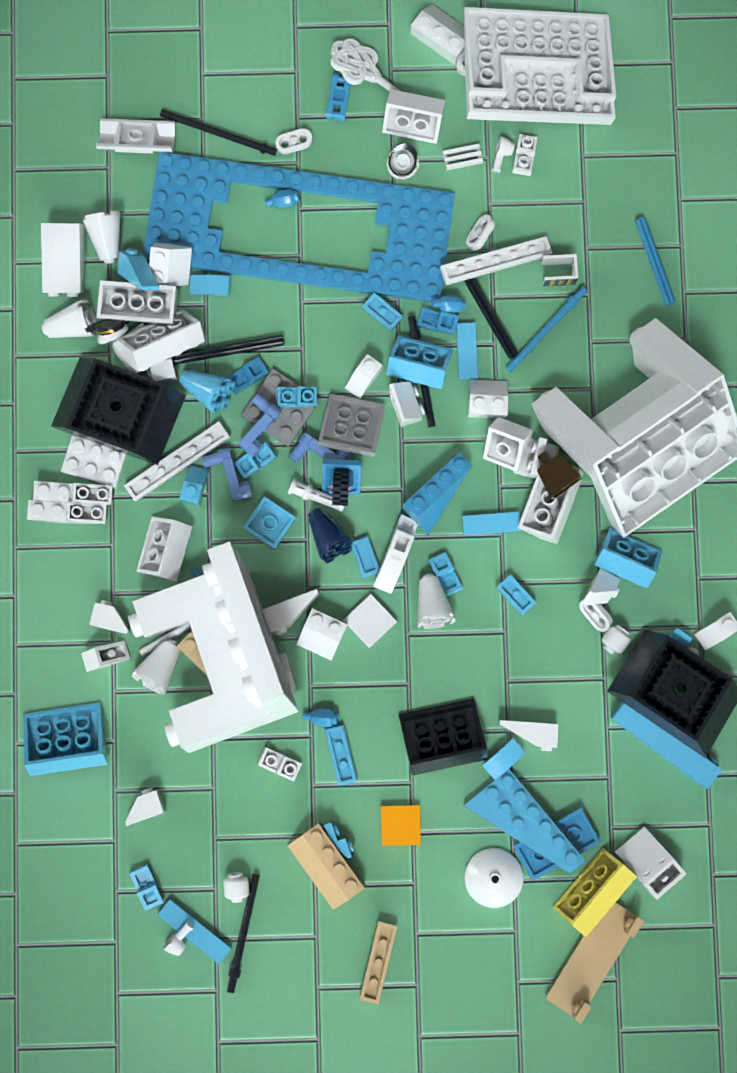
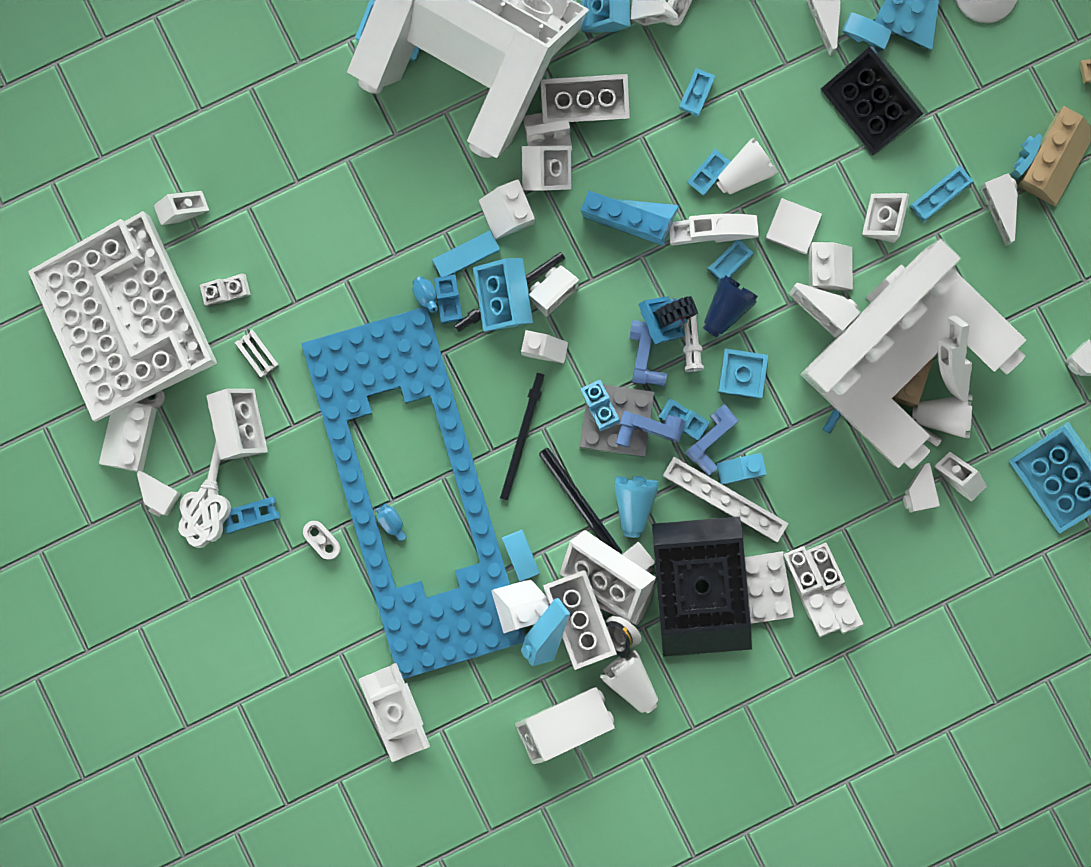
camera: 115 degrees left, 0 degrees up
white cone [82,211,120,264] -> none
white slope [136,517,192,582] -> none
black bar [160,109,277,156] -> none
dark azure slope [227,357,269,395] -> none
white slope [257,747,302,781] -> none
dark azure plant [303,708,339,727] -> none
light grey plate [318,394,385,457] -> none
medium azure plate [362,293,403,332] -> none
light orange tile [381,805,421,846] -> none
white piece [387,143,419,180] -> none
white plate [440,236,553,285] -> none
black axle [458,259,518,359] -> none
medium azure tile [462,512,521,536] -> none
white plate [466,215,495,250] -> none
white bar [491,137,514,173] -> none
dark azure bar [505,286,587,373] -> none
dark brown torso [537,451,583,500] -> none
white piece [541,254,578,287] -> none
dark azure axle [635,217,675,306] -> none
none -> white slope [137,470,181,517]
none -> white slope [154,191,209,225]
none -> black bar [500,373,545,501]
none -> white slope [862,193,909,243]
none -> white slope [938,316,972,403]
none -> white slope [980,173,1018,246]

